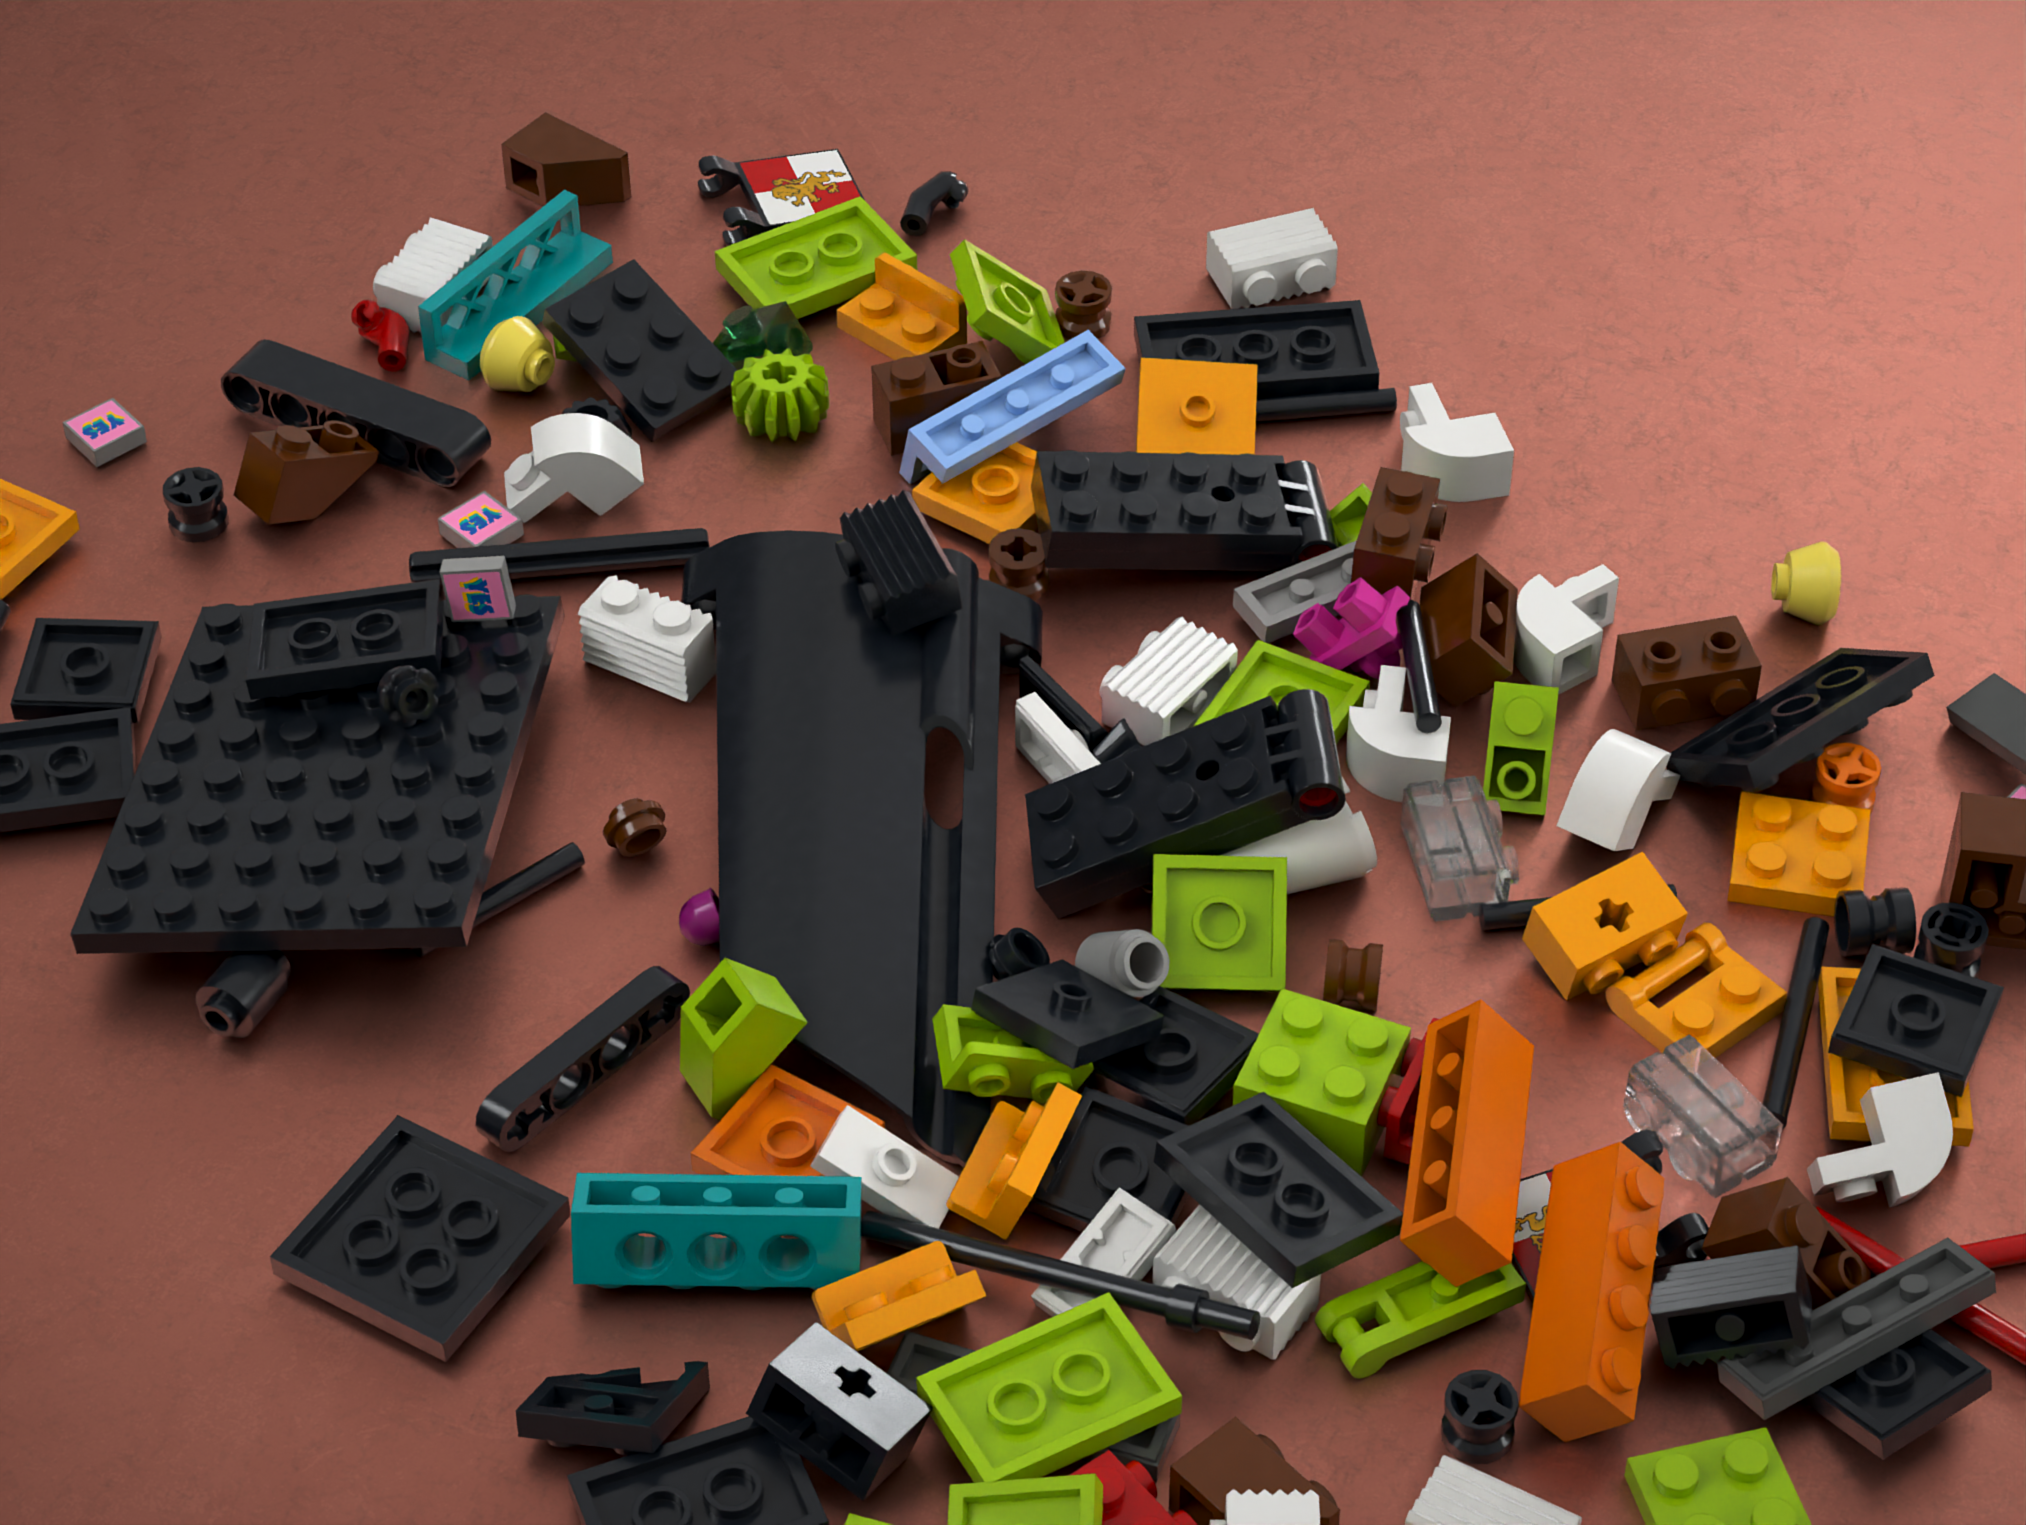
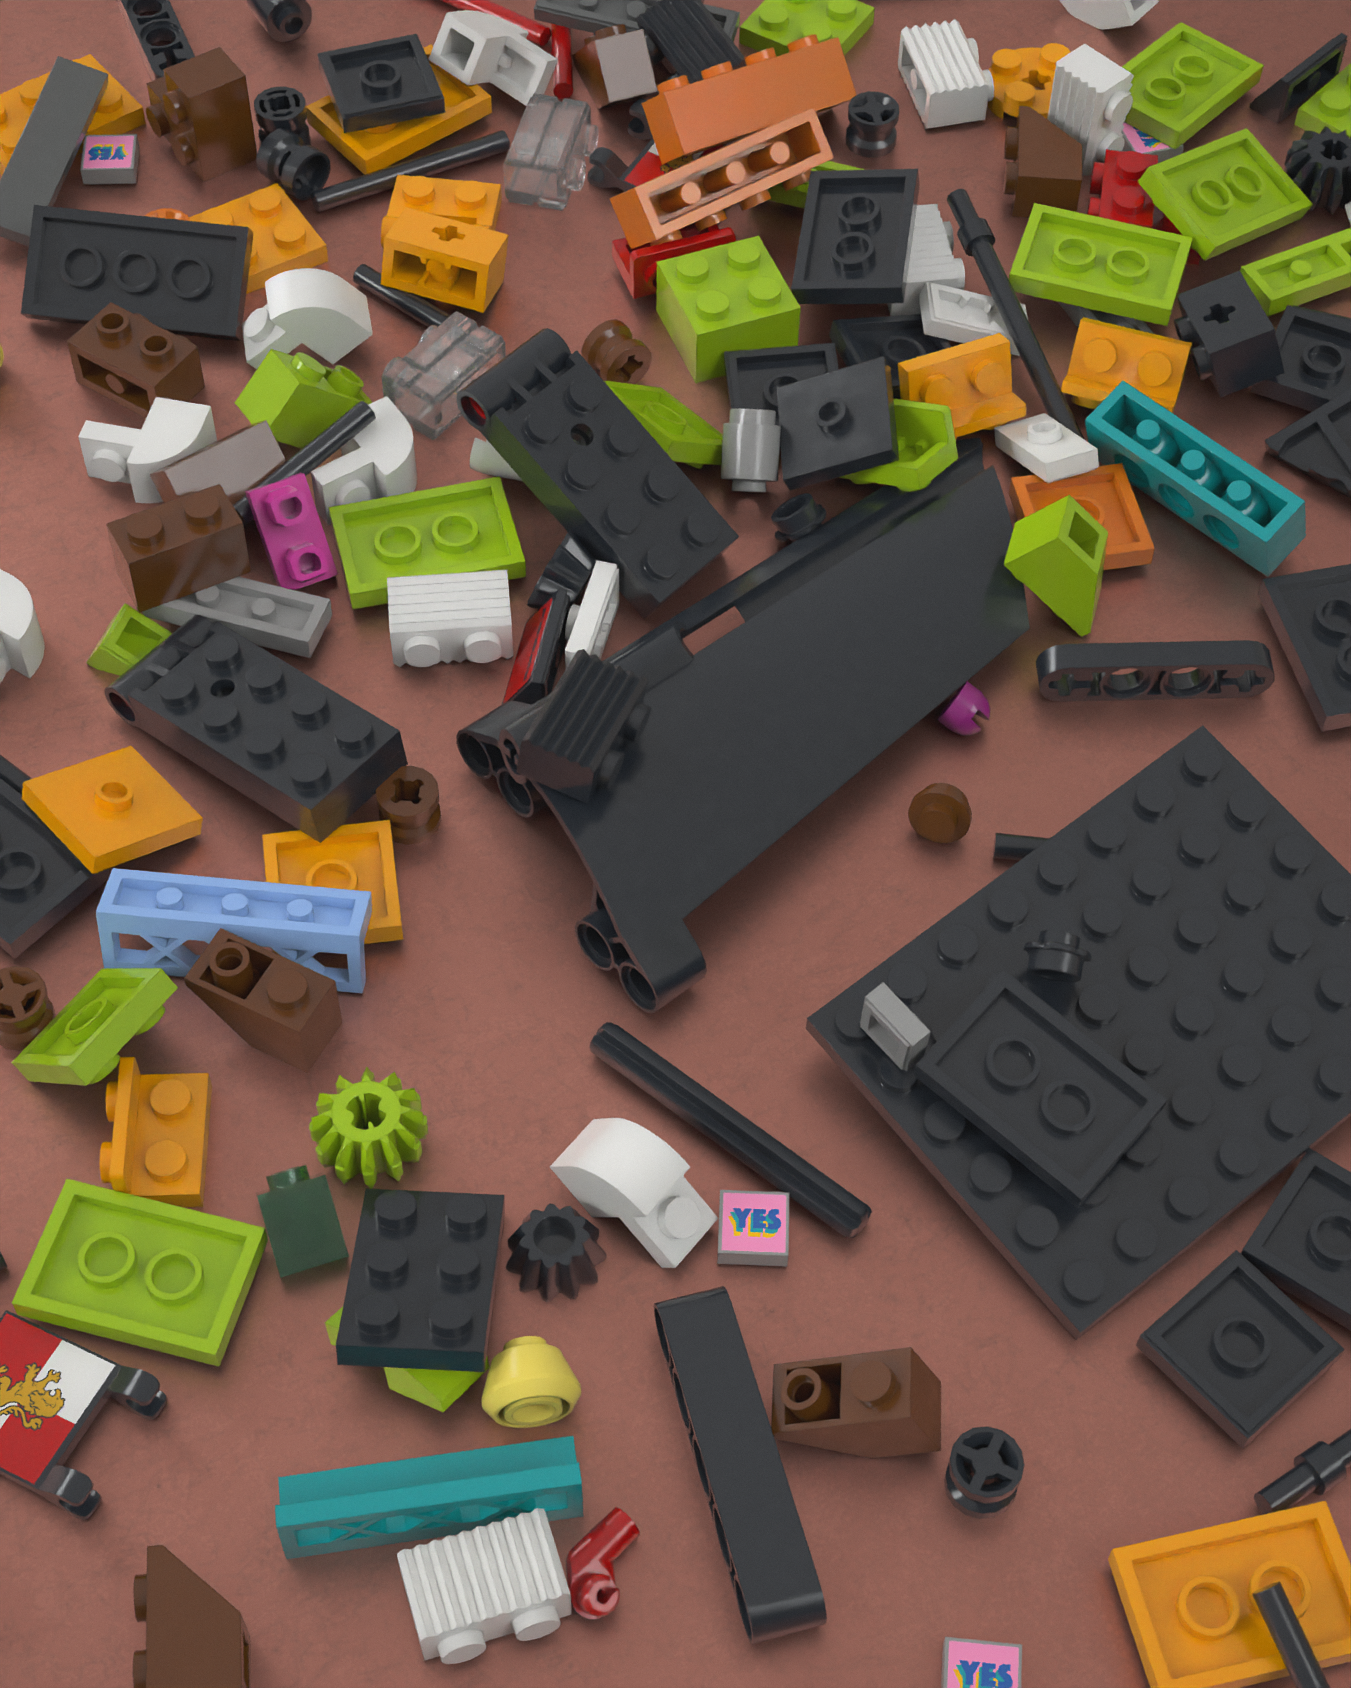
camera: 135 degrees left, 10 degrees up
white brick [577,575,716,703] -> none

